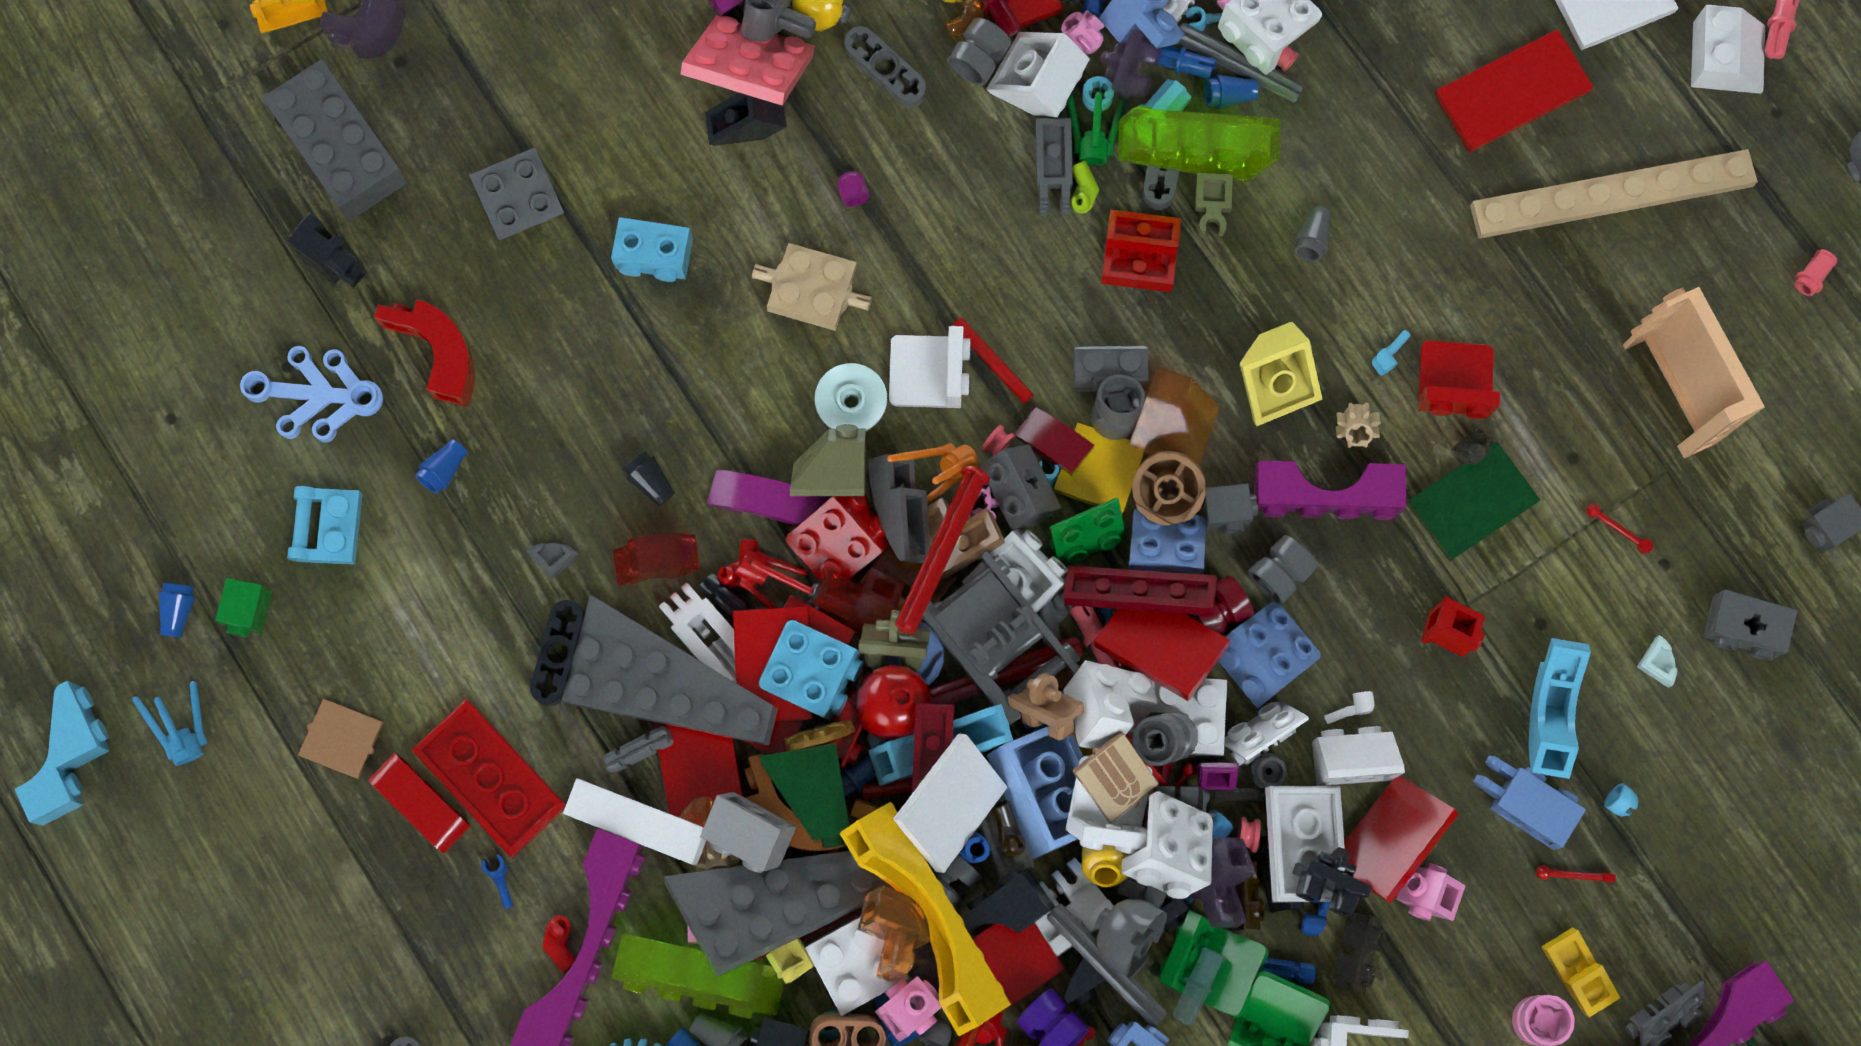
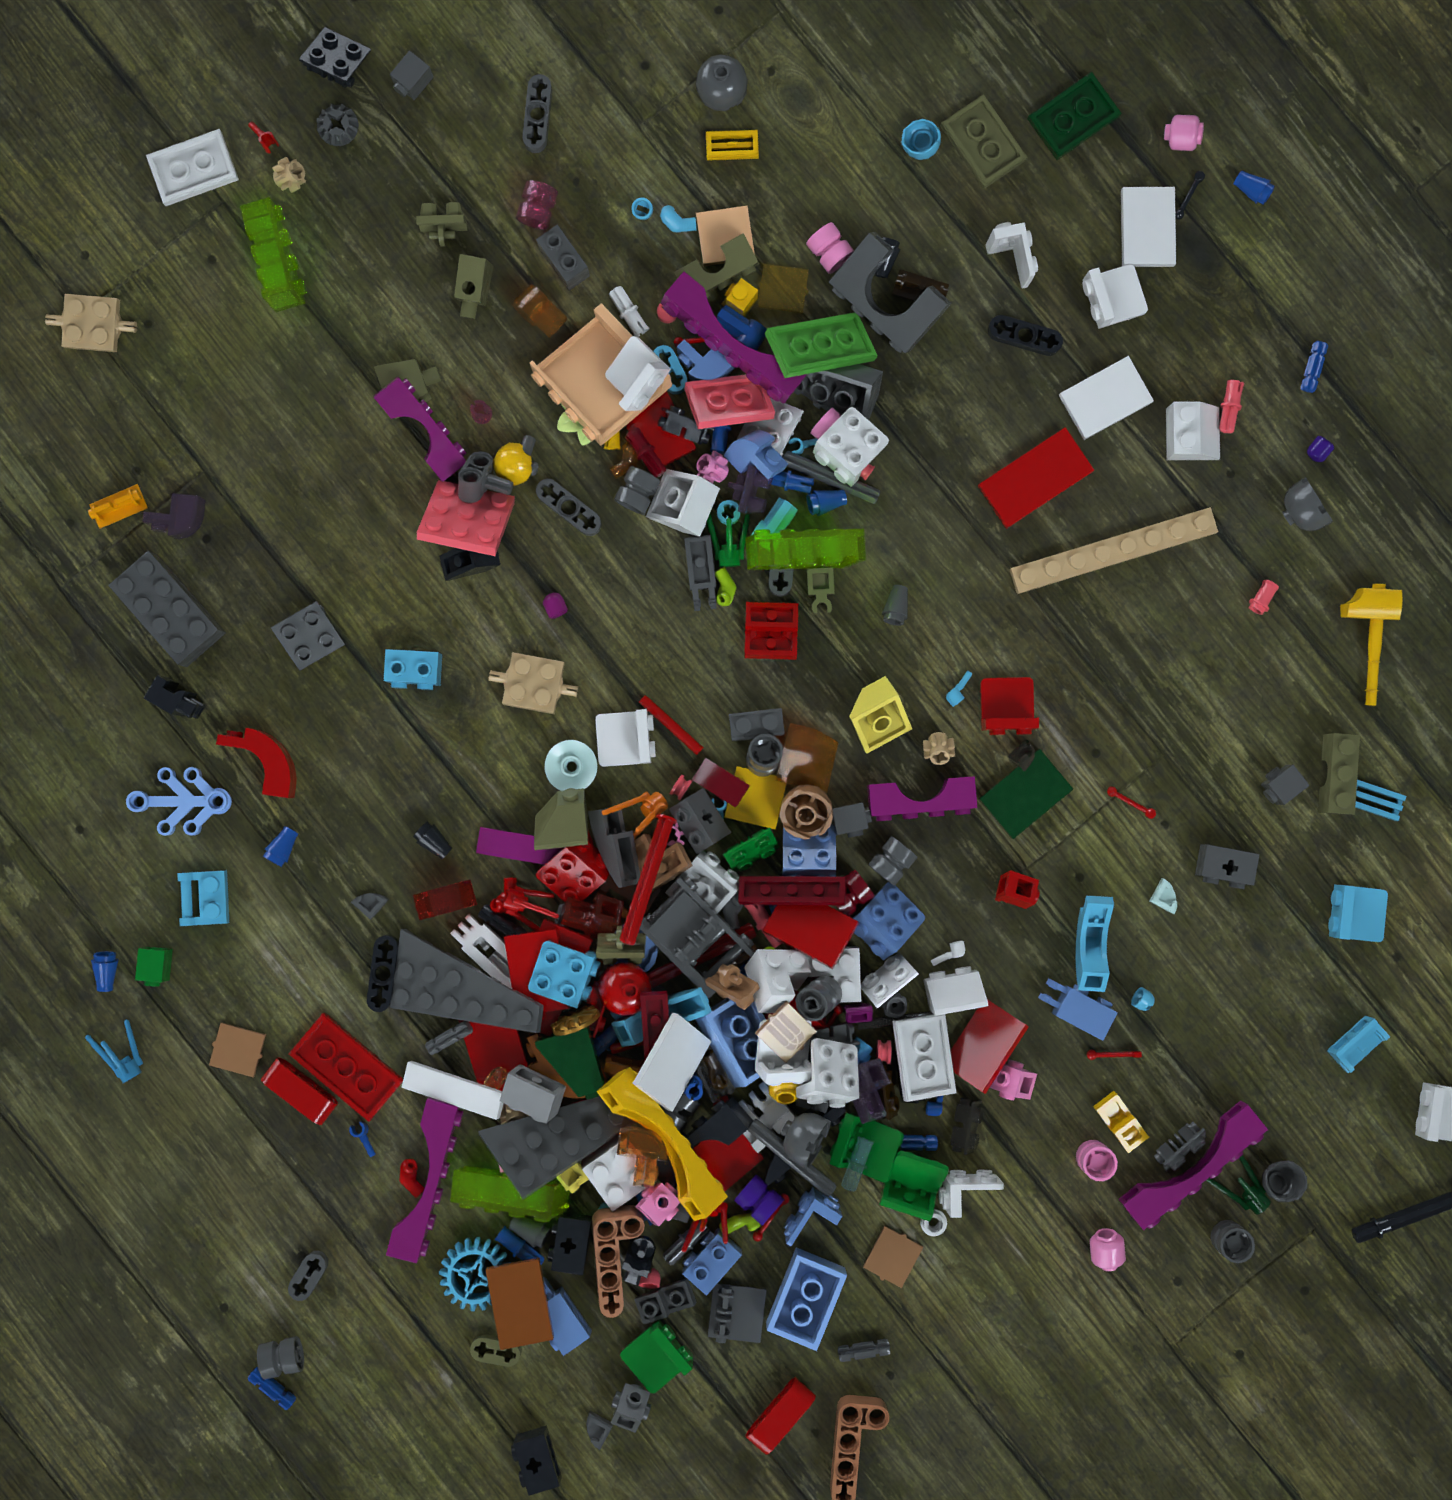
camera: 10 degrees left, 10 degrees up
medium azure arch [15,681,110,826] -> none
black hips [1292,847,1372,917] -> none
light nougat panel [1623,287,1765,459] -> none

